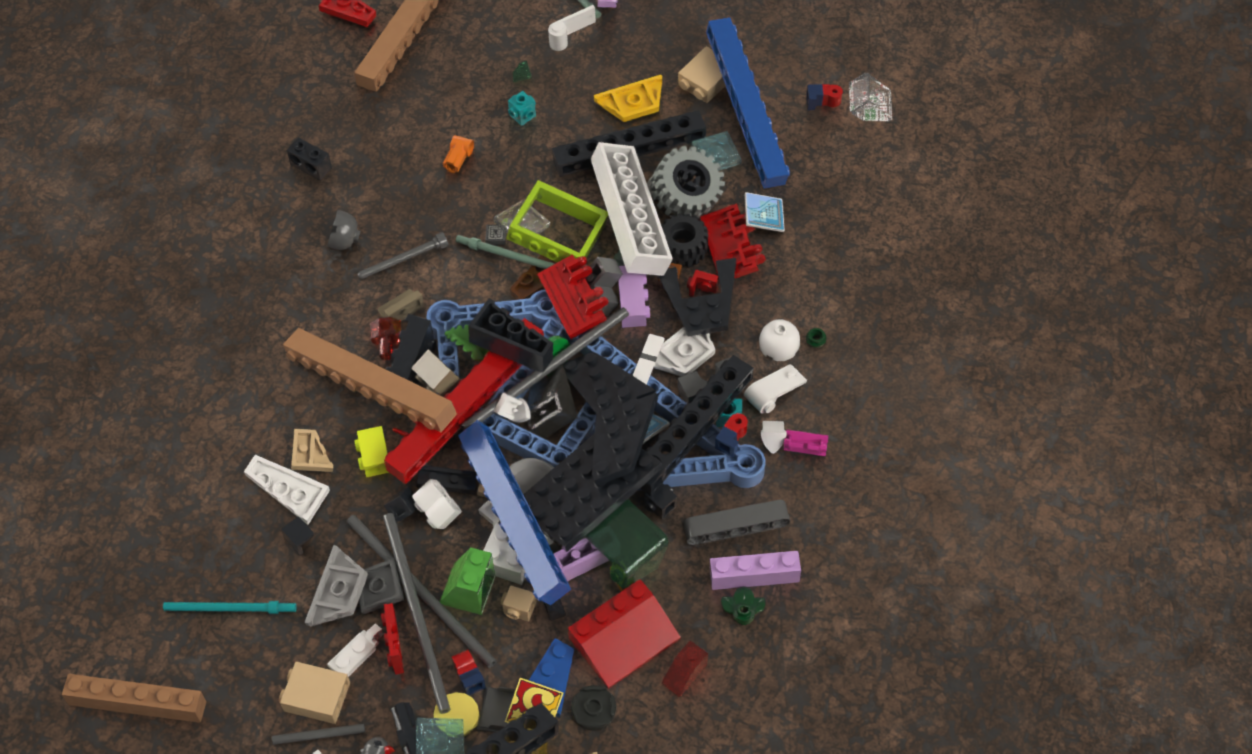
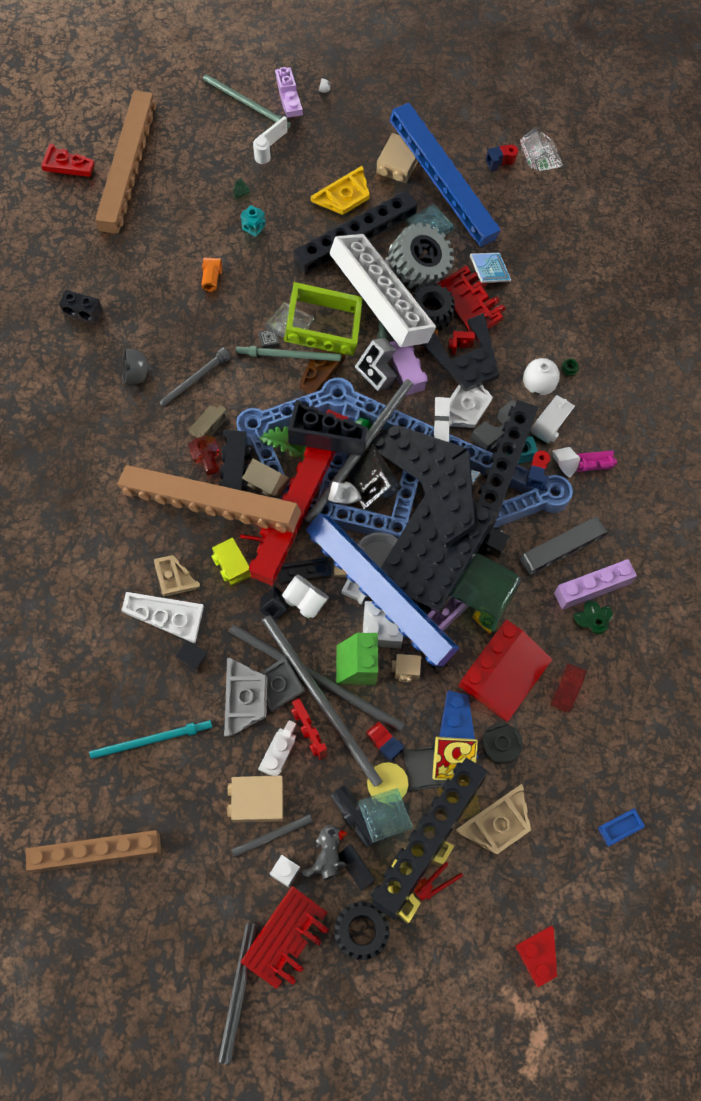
camera: 20 degrees left, 10 degrees up
red hinge [537,254,609,339] -> none

